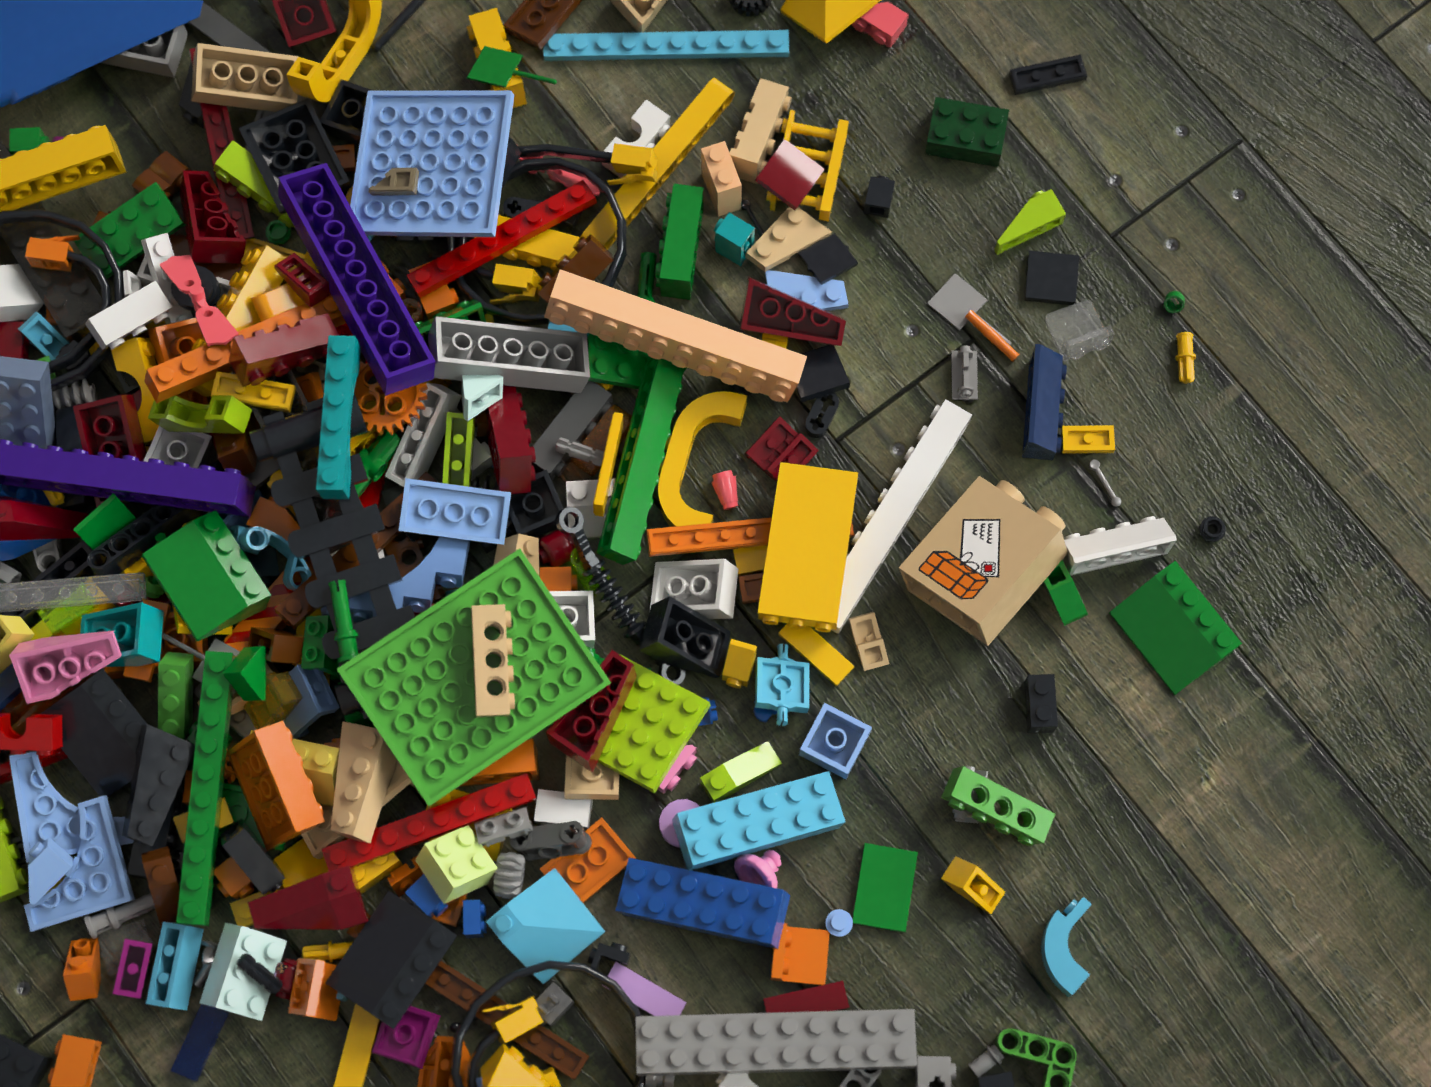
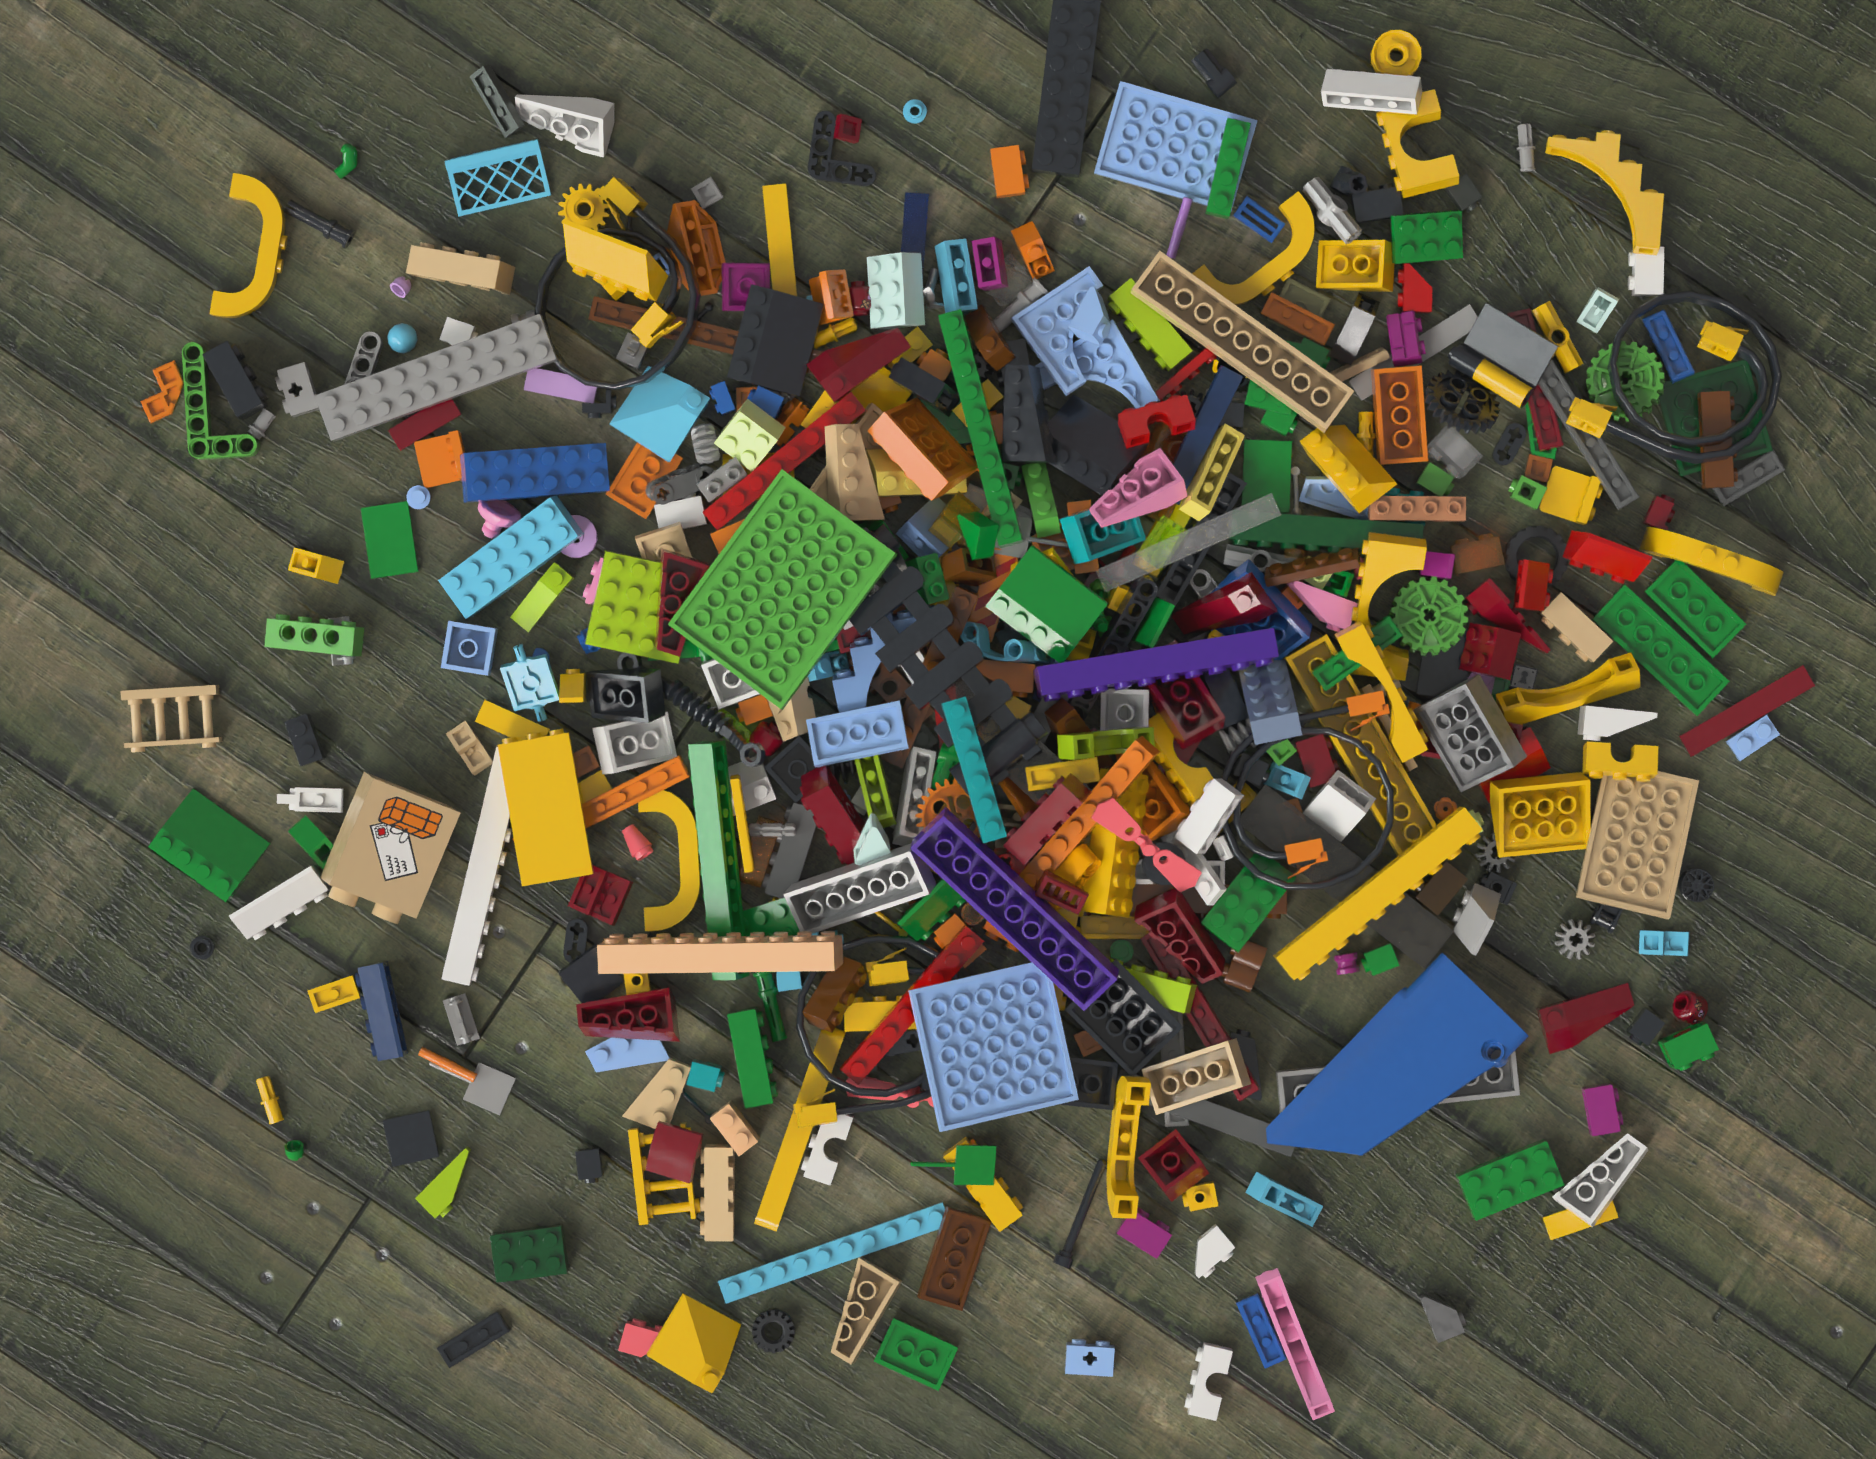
camera: 160 degrees right, 15 degrees up
black axle [237,953,283,994] -> none
green pin [328,580,359,664] -> none
dark tan tile [369,168,419,196] -> none
tan brick [471,604,515,718] -> none
black piece [798,233,858,285] -> none
medium azure arch [1041,897,1092,997] -> none
clear bracket [1045,300,1115,362] -> none
light grey hinge [1089,459,1121,507] -> none
none -> tan fence [121,685,223,752]
none -> white hinge [277,787,344,813]

